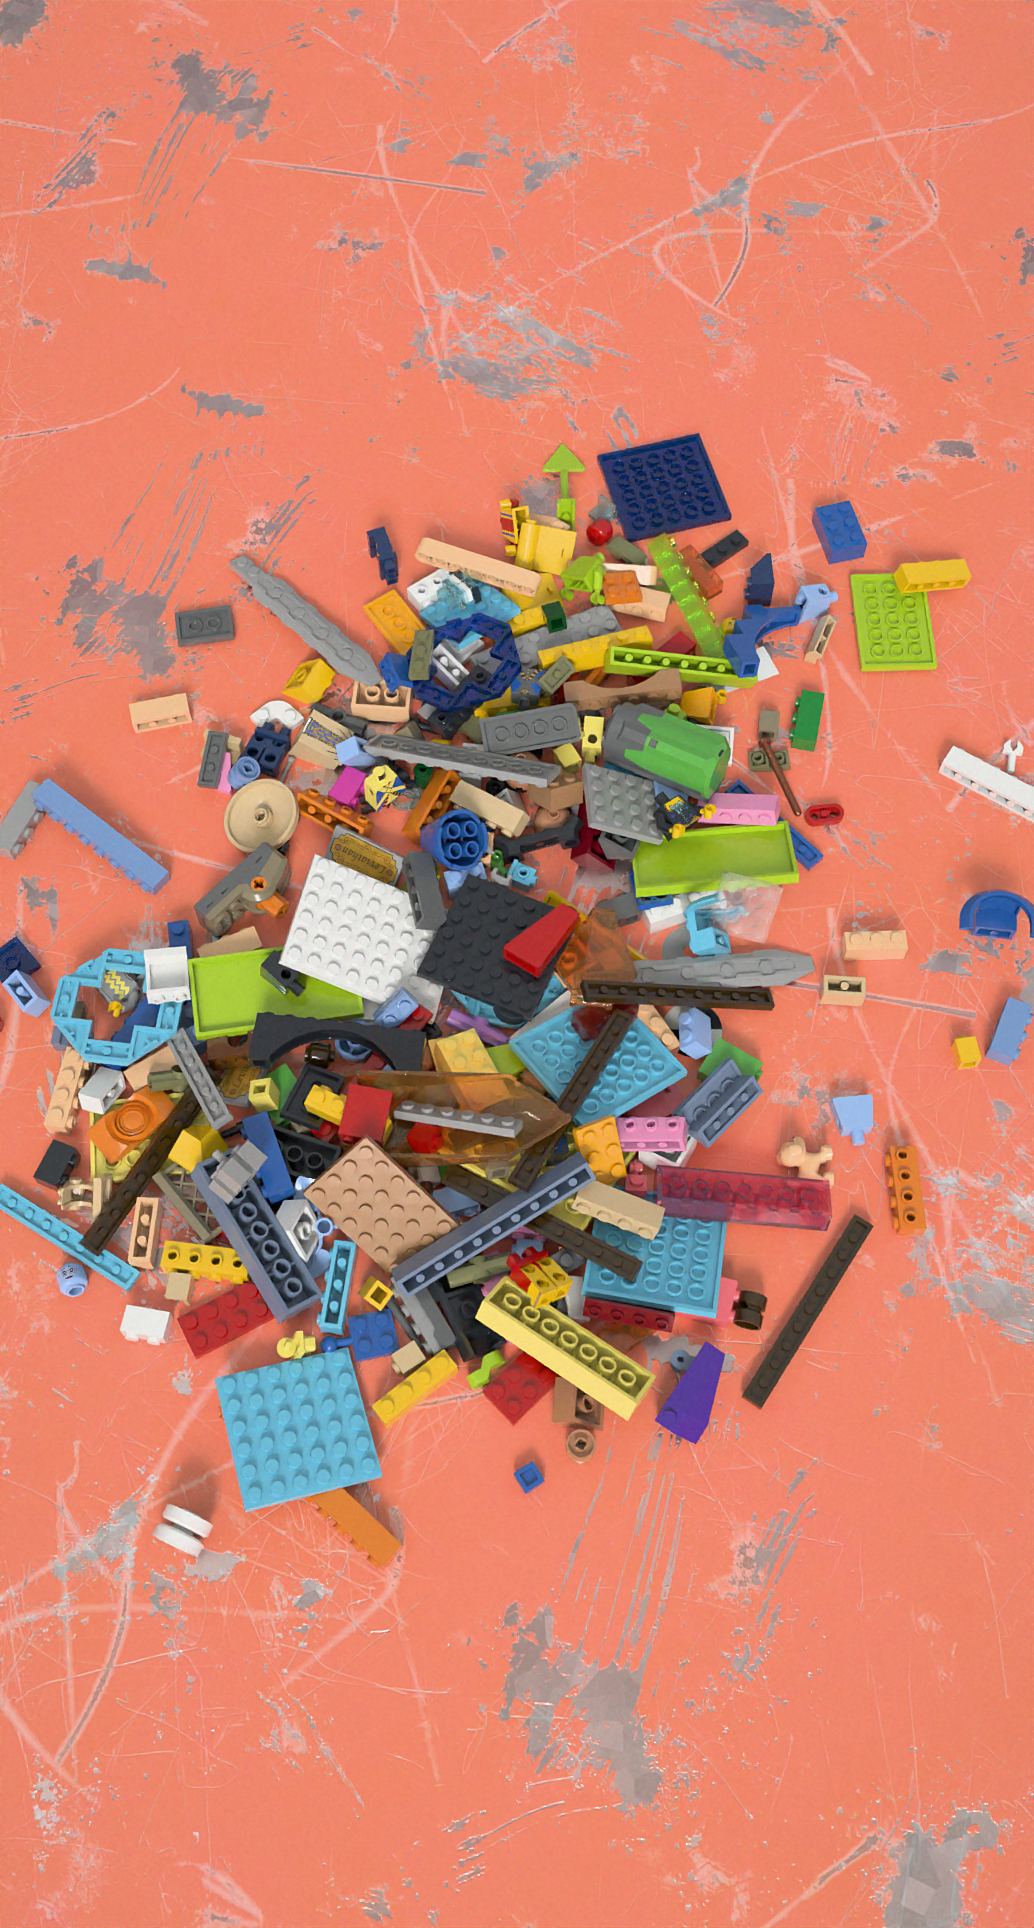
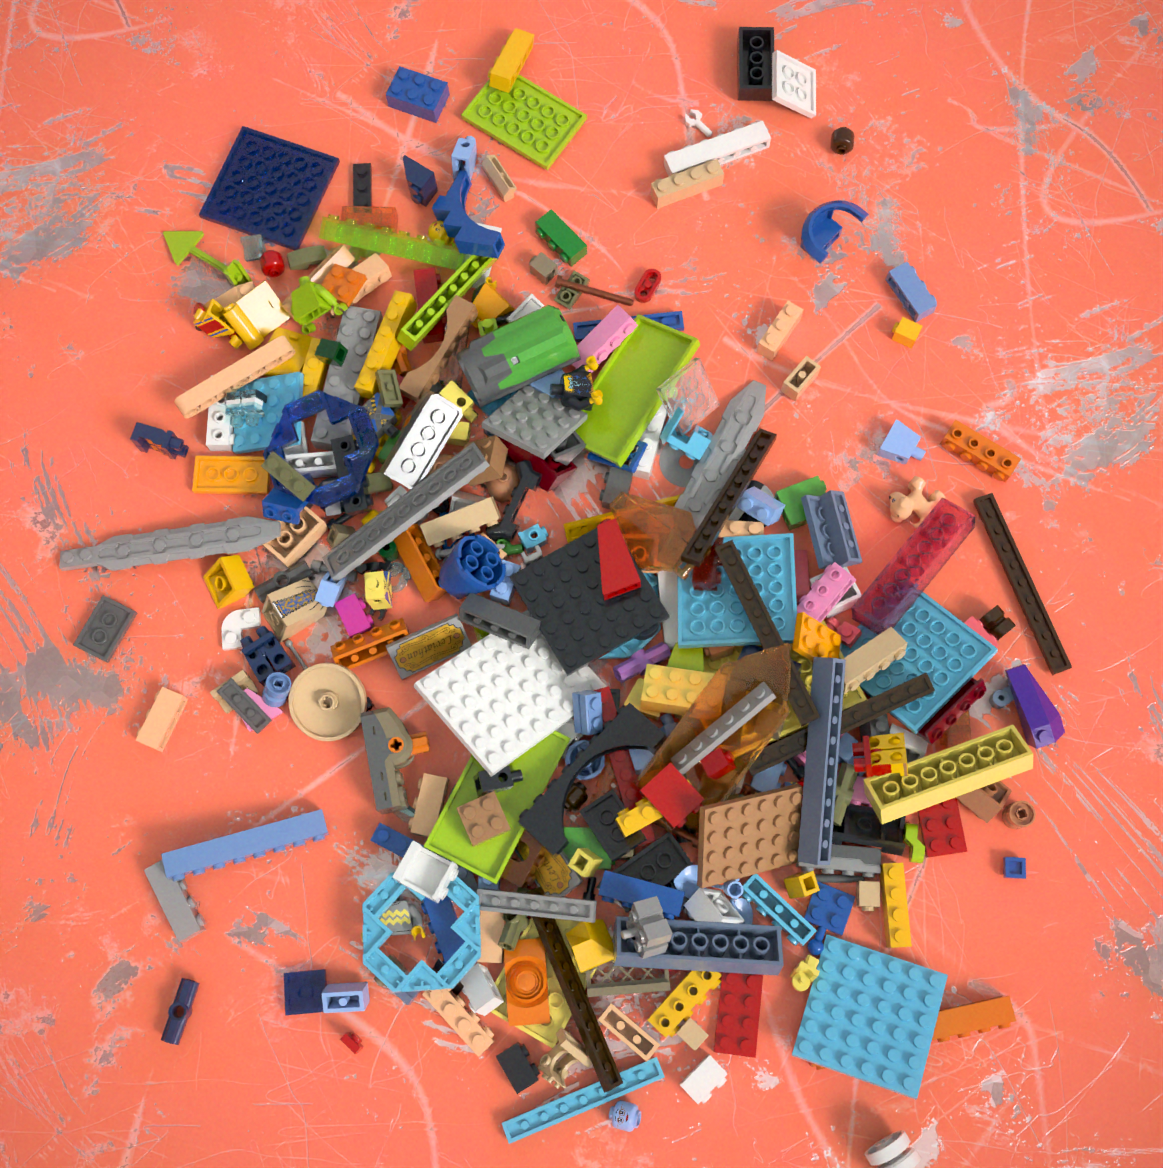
camera: 50 degrees left, 10 degrees up
none -> medium nougat brick [457,791,511,847]
none -> tan brick [650,159,724,209]

